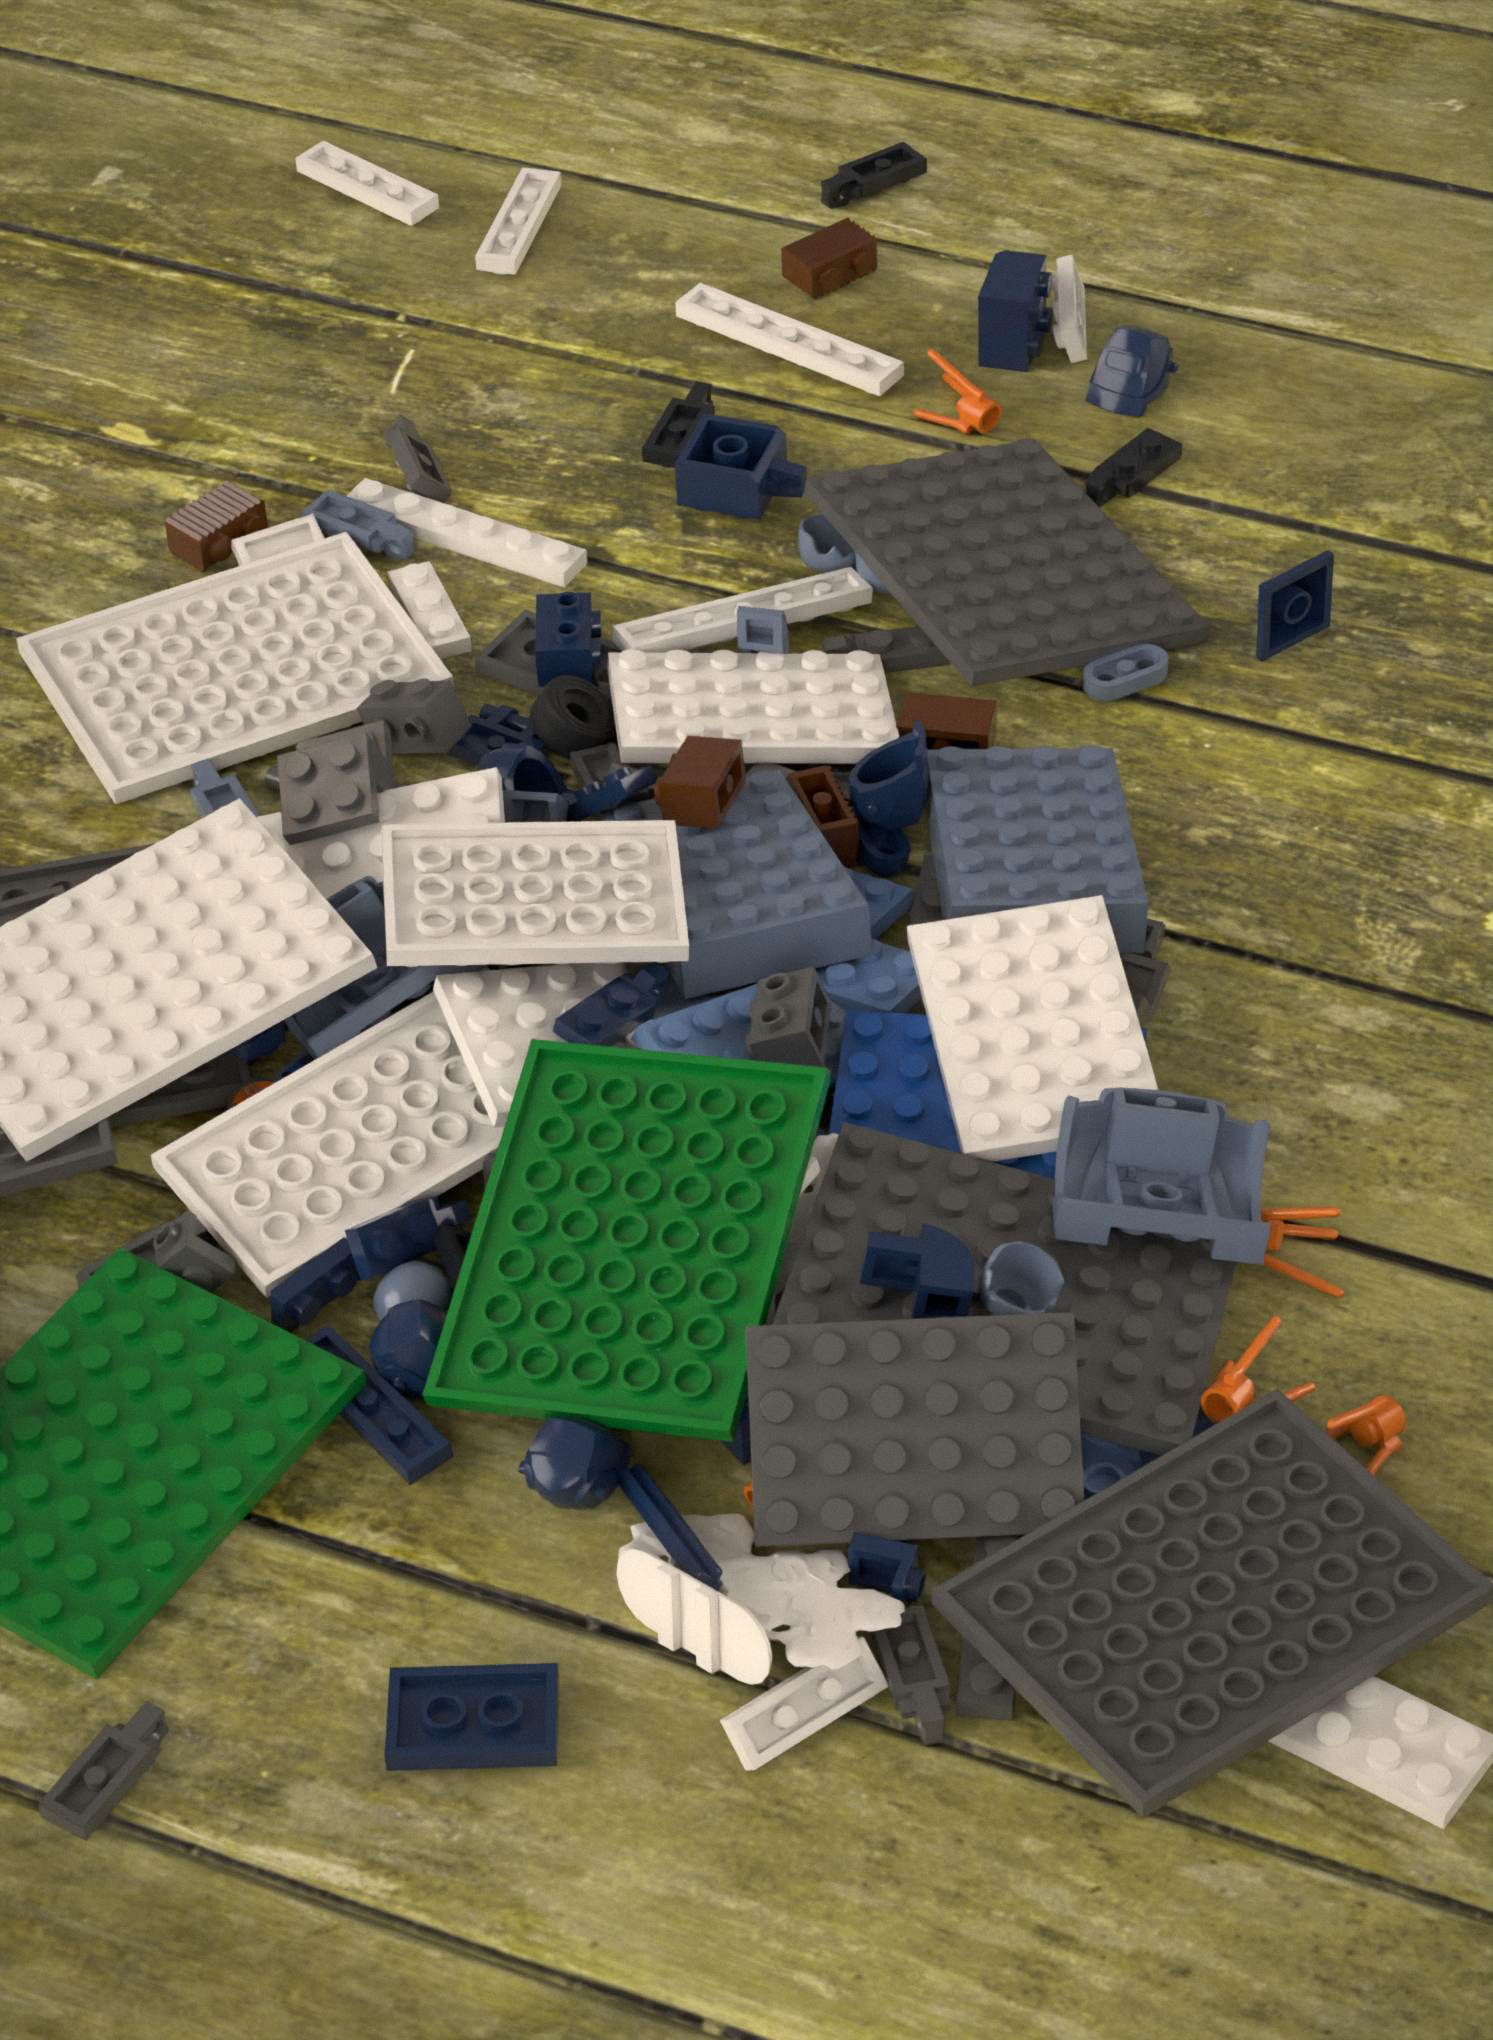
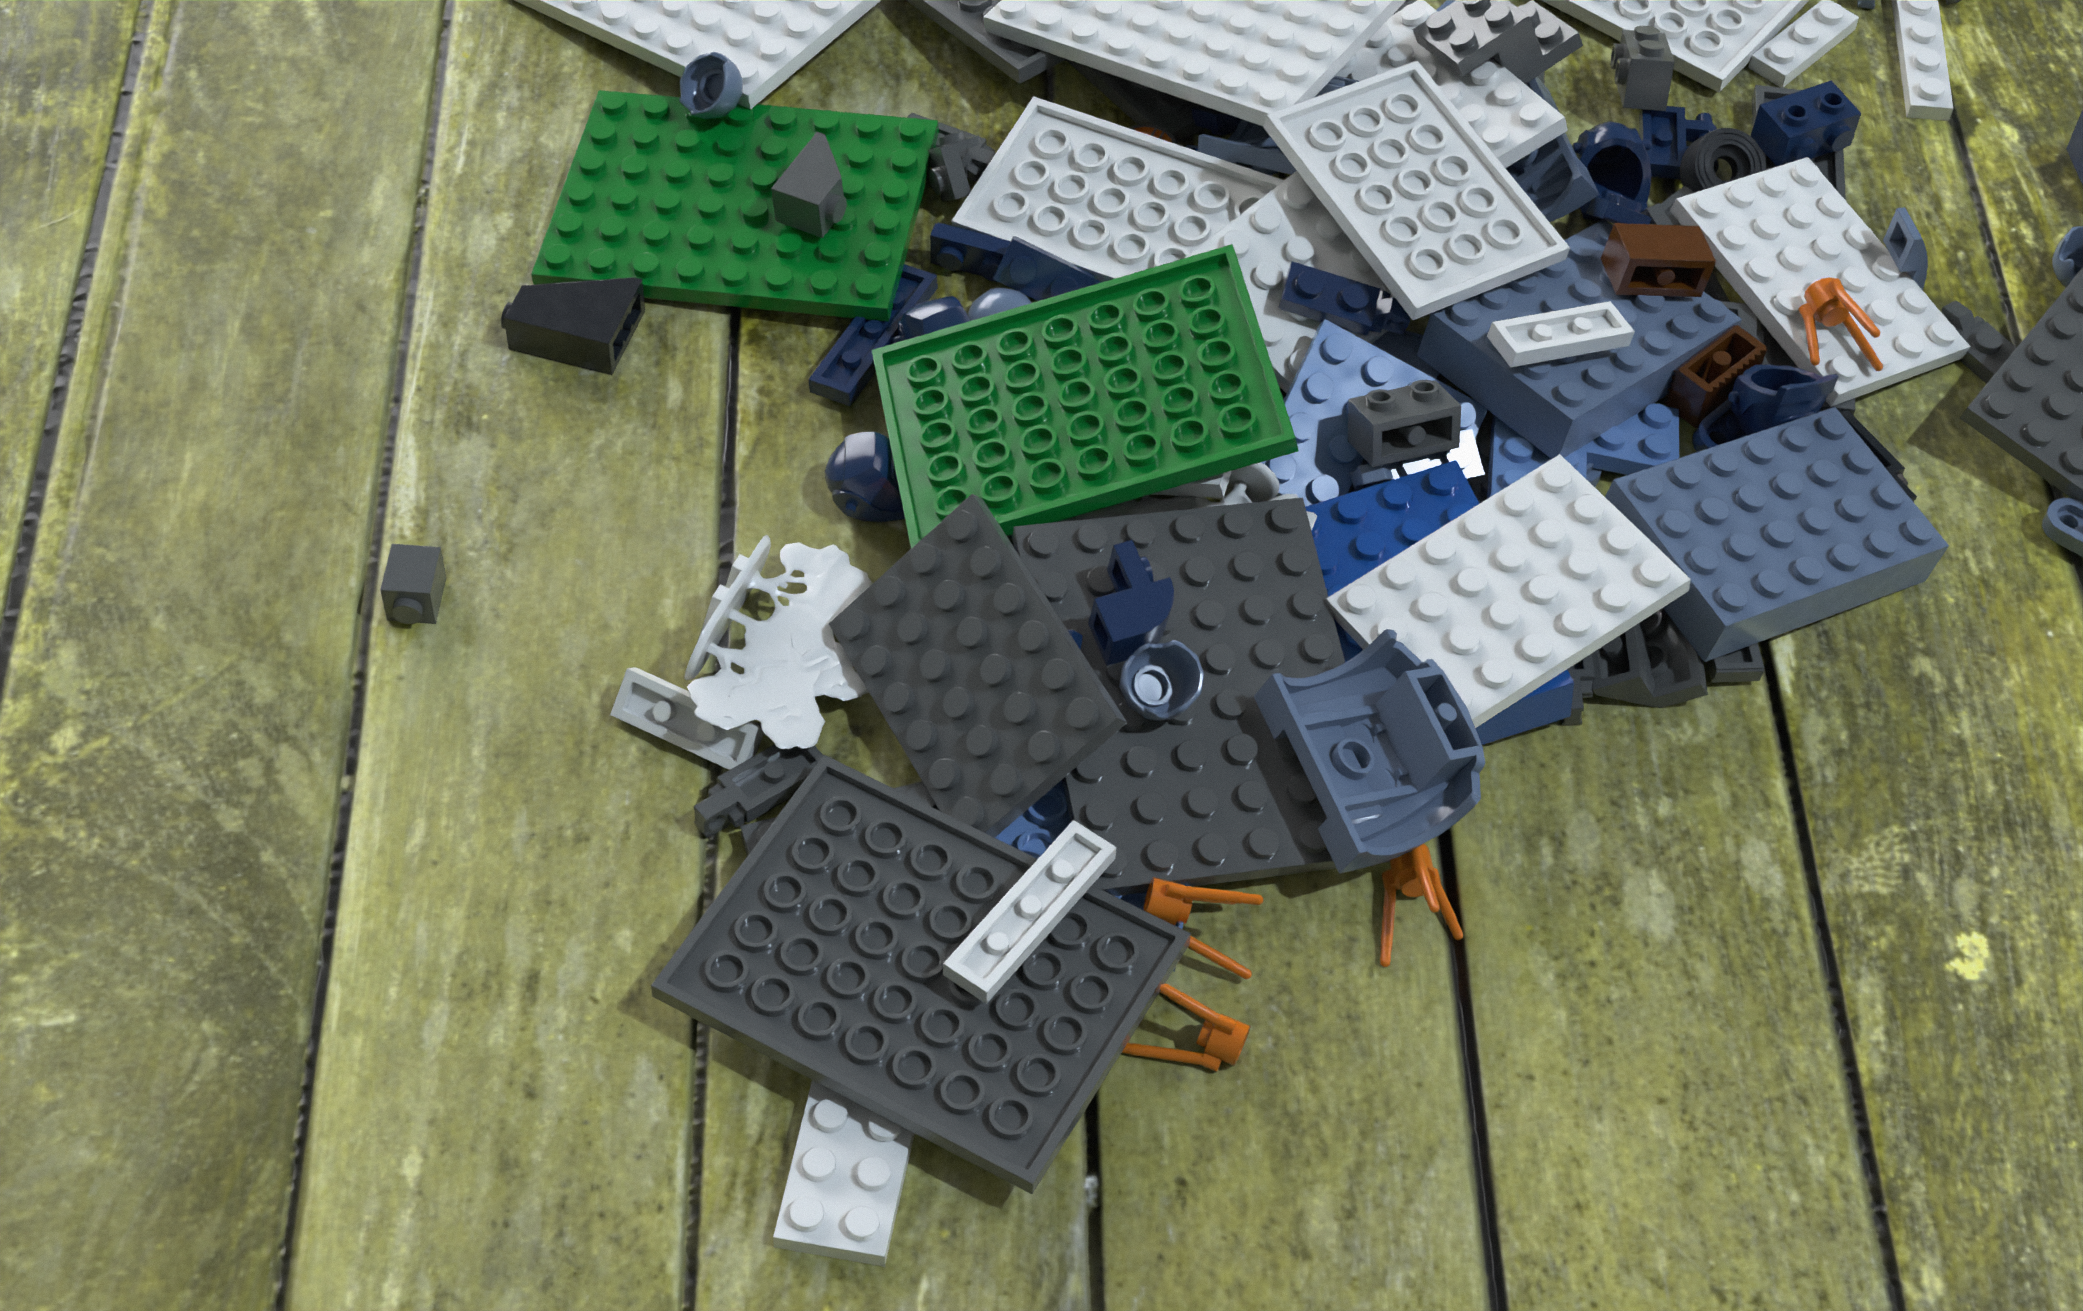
camera: 60 degrees right, 10 degrees up
dark grey hinge [38,1701,169,1841] -> none
dark blue plate [384,1663,560,1771] -> none
white plate [612,567,873,653] -> none
dark blue axle [619,1463,723,1591] -> none
dark blue bracket [848,1532,926,1608] -> none
reddish brown brick [896,692,996,750] -> none
none -> dark grey brick [380,544,446,624]
none -> black slope [501,277,645,375]
none -> dark grey slope [771,132,847,238]
none -> white plate [943,820,1116,1004]
none -> white plate [1487,301,1635,367]
none -> orange plant [1799,277,1883,371]

